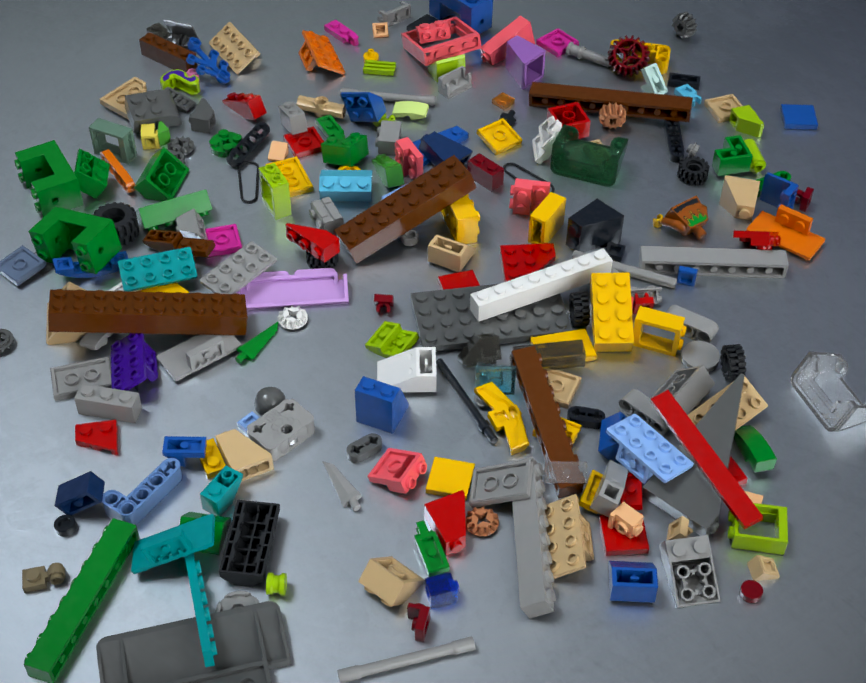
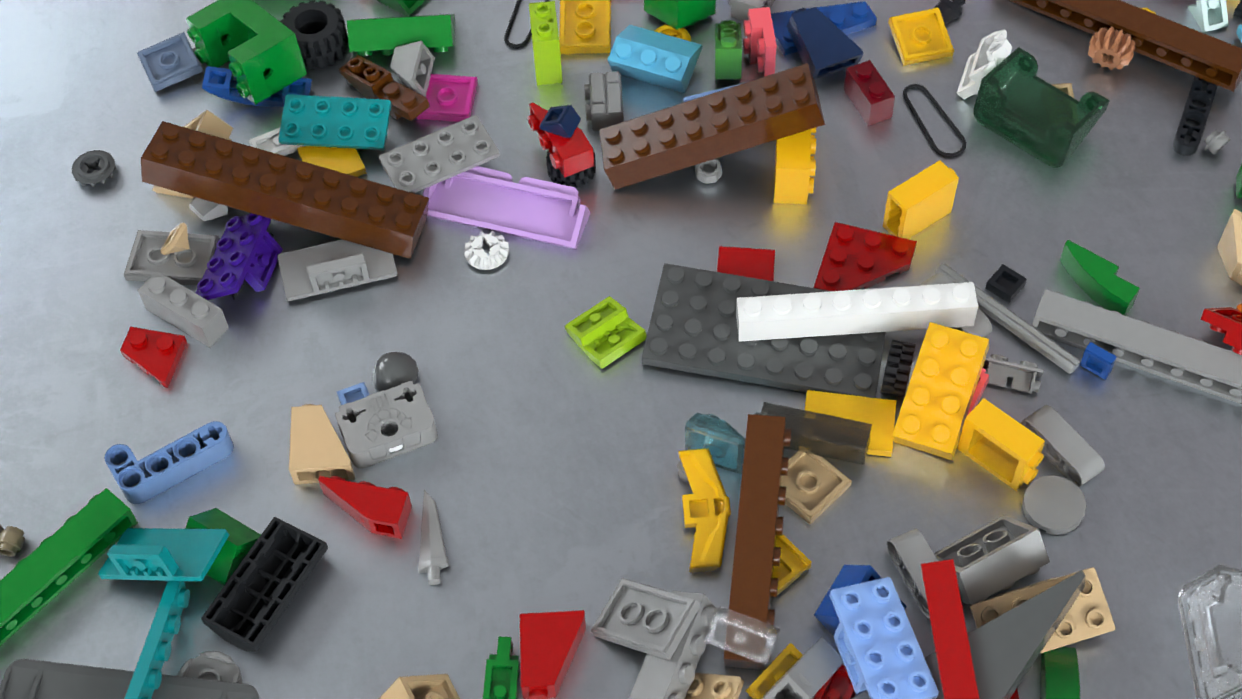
camera: 25 degrees right, 10 degrees up
dark blue brick [54,471,105,516] -> none
black tile [54,515,77,537] -> none
blue slope [162,436,207,467] -> none
yellow plate [199,438,226,479] -> none
teal slope [200,465,243,516] -> none
green bar [235,322,278,364] -> none
lime wheel [266,572,287,596] -> none
dark grey beam [346,433,382,463] -> none
blue slope [355,376,409,434] -> none
coral plate [367,448,427,494] -> none
dark red tile [374,294,394,314] -> none
white slope [377,347,437,392] -> none
yellow tile [426,457,475,501] -> none
tan slope [428,235,476,272] -> none
black bar [436,358,498,444] -> none
clear smoke slope [457,333,502,367] -> none
nougat gear [465,506,499,537] -> none
coral plate [509,178,551,216] -> none
red brick [547,102,591,143] -> none
black slope [566,199,624,252] -> none
black beam [567,406,605,429] -> none
red tile [632,293,654,315] -> none
dark orange torso [652,196,708,240] -> none
black tyre [677,156,710,186] -> none
black tyre [720,344,746,380] -> none
none -> tan slope [160,223,189,255]
none -> red slope [318,476,412,539]
none -> dark blue slope [539,105,581,138]
none -> green slope [1060,240,1140,316]

